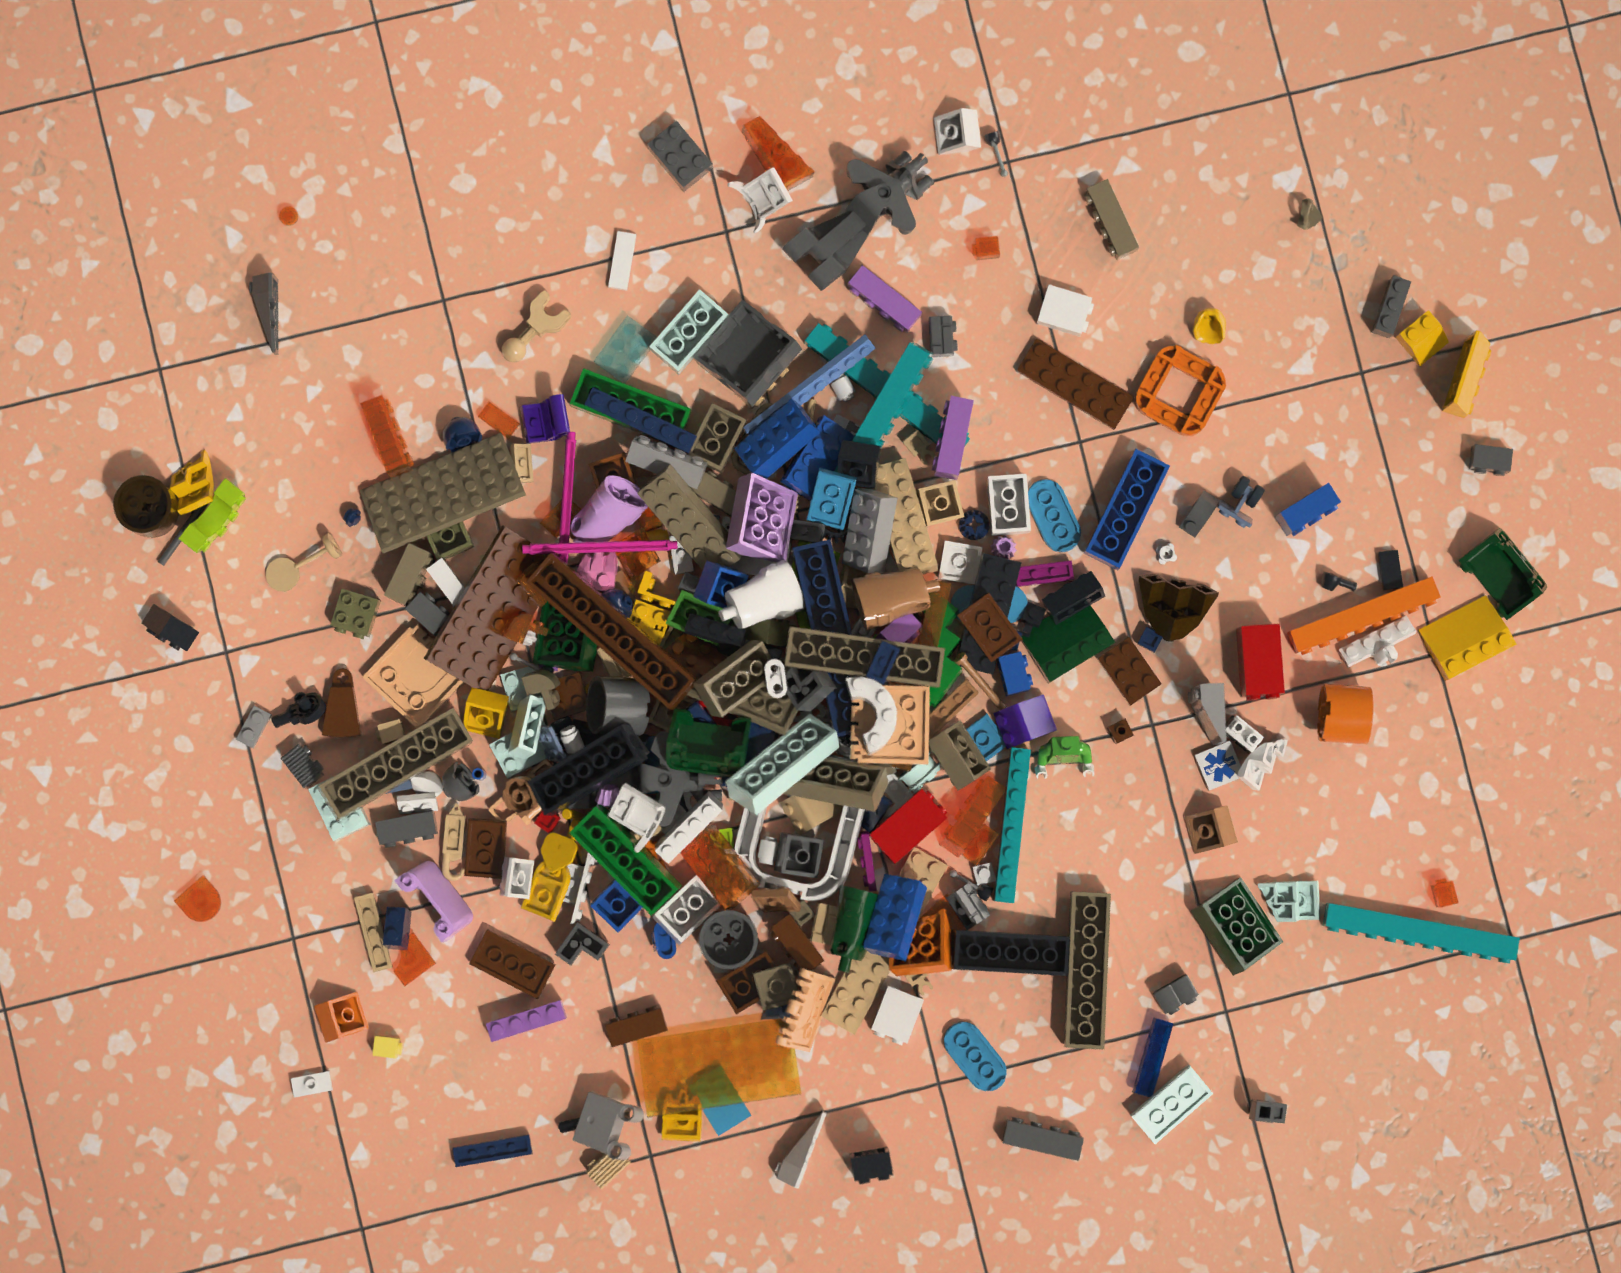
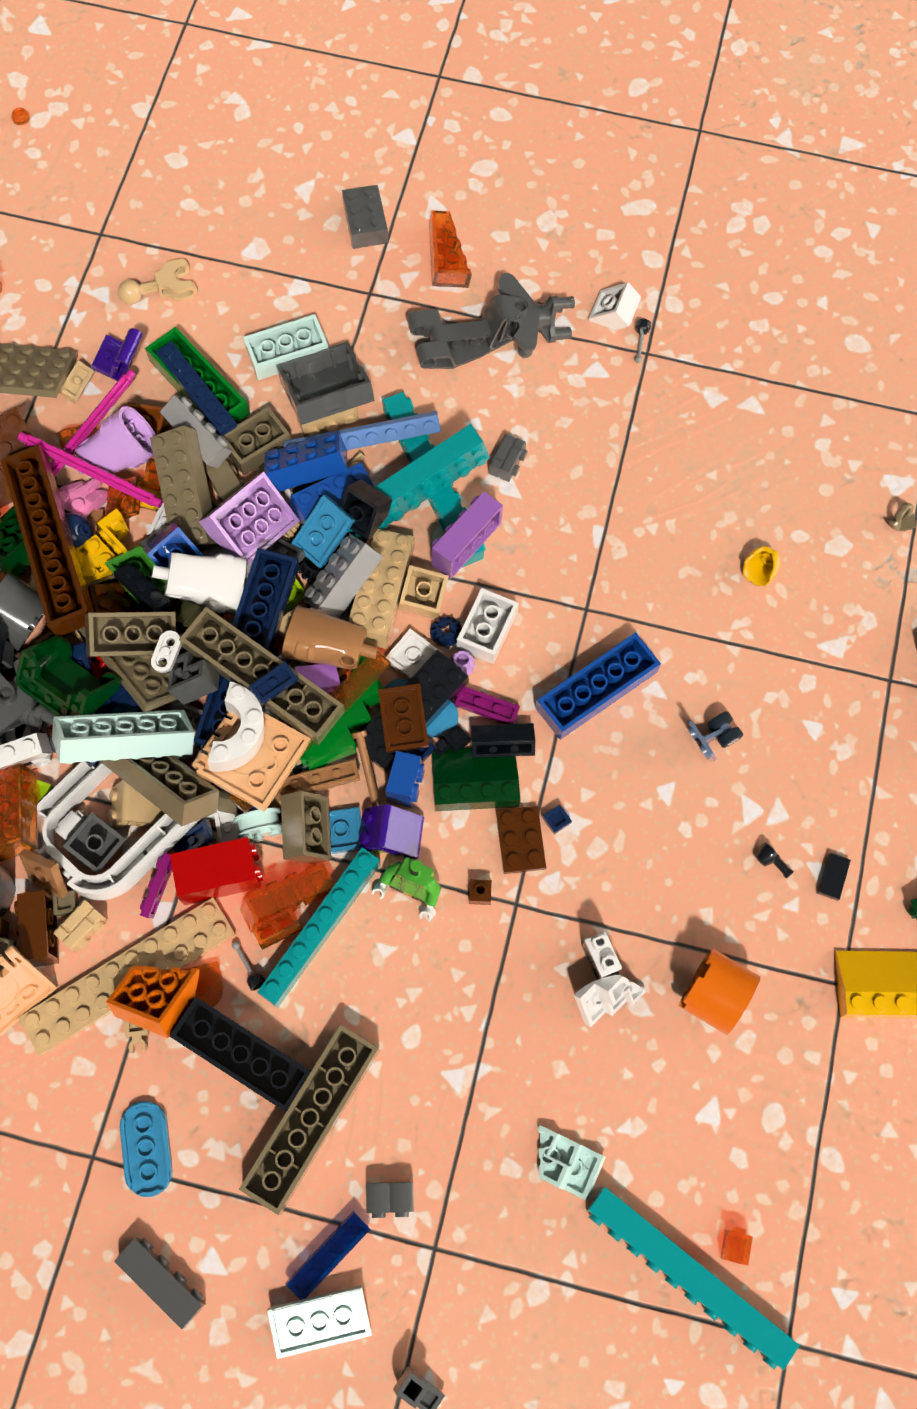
camera: 30 degrees right, 15 degrees down
dark blue cylinder [443,417,482,453] -> none
clear orange tile [478,402,520,439] -> none
clear light blue plate [594,316,657,384] -> none
white tile [608,231,637,291] -> none
white piece [727,167,793,233] -> none
dark green torso [830,885,878,973] -> none
white brick [831,373,856,402] -> none
medium lavender brick [848,265,922,333] -> none
blue brick [863,874,927,961] -> none
white brick [871,985,924,1045] -> none
tan plate [902,429,935,464] -> none
dark grey brick [946,883,990,930] -> none
clear orange brick [971,236,1000,261] -> none
white plate [972,862,996,886] -> none
reddish brown plate [1016,338,1134,430] -> none
dark azure tile [1028,479,1081,552] -> none
white brick [1036,285,1094,337] -> none
dark tan brick [1084,179,1139,260] -> none
orange plate [1135,345,1226,436] -> none
dark brown brick [1138,574,1219,642] -> none
white plate [1156,543,1177,565] -> none
dark grey brick [1179,491,1220,538] -> none
medium nougat slope [1184,805,1238,854] -> none
light grey slope [1188,683,1226,745] -> none
dark green slope [1191,877,1283,976] -> none
white tile [1194,741,1241,791] -> none
red brick [1236,624,1285,701] -> none
blue brick [1275,483,1341,536] -> none
orange brick [1287,576,1441,655] -> none
white plate [1339,615,1416,667] -> none

